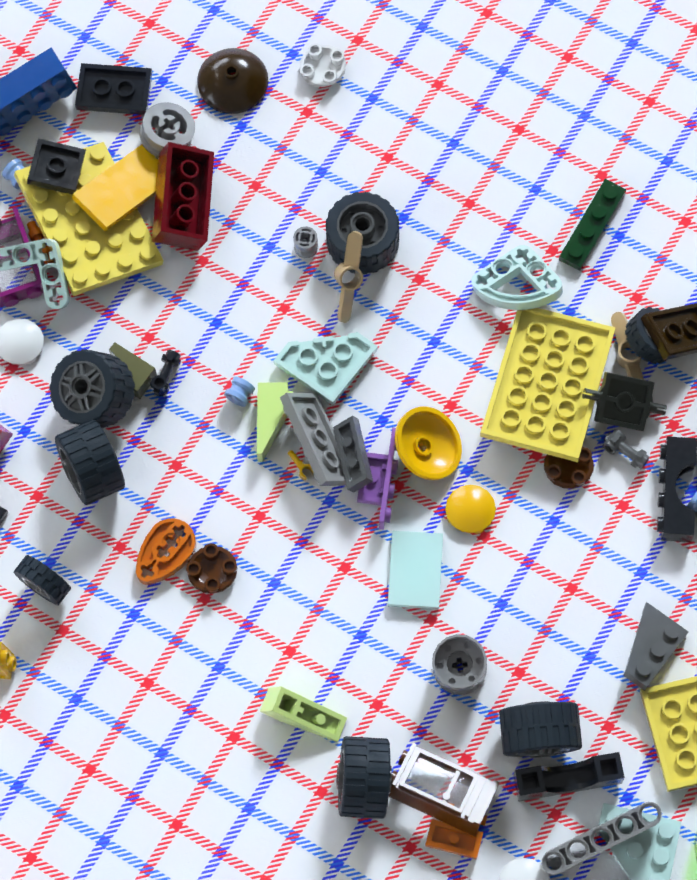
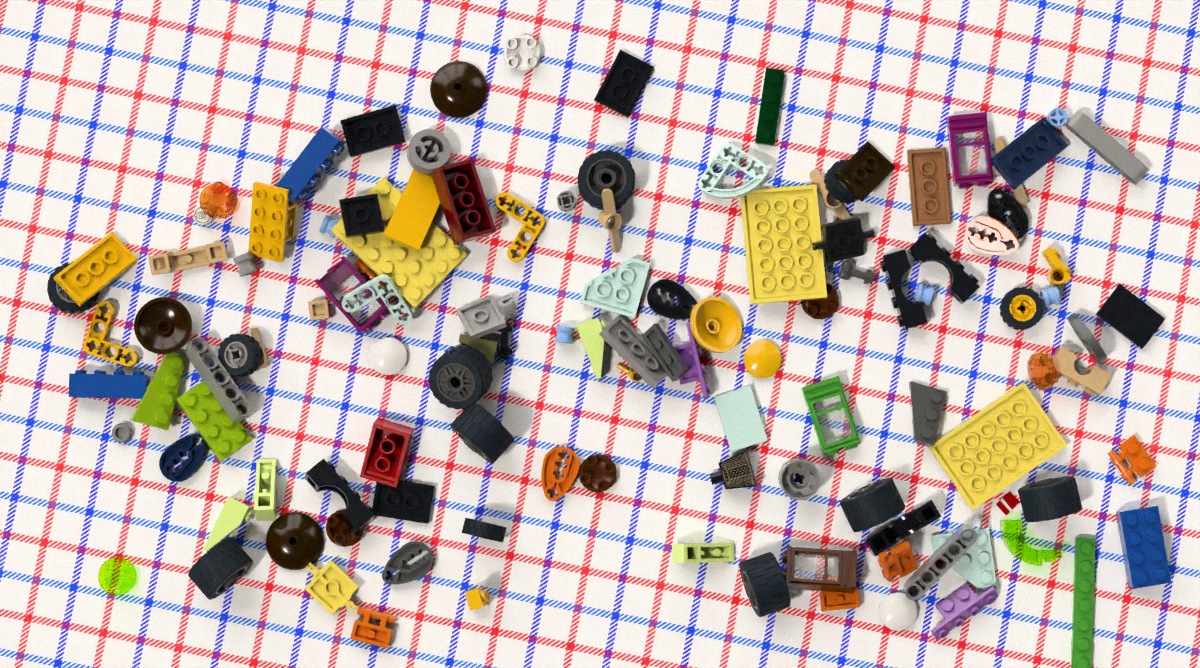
camera: 25 degrees left, 15 degrees up
none -> light grey plate [456,295,518,341]
none -> yellow beam [495,192,545,263]
none -> black tile [594,50,654,118]
none -> black piece [647,279,697,320]
none -> black torso [709,450,757,489]
none -> bright green door [801,376,861,456]
none -> orange plate [878,541,918,582]

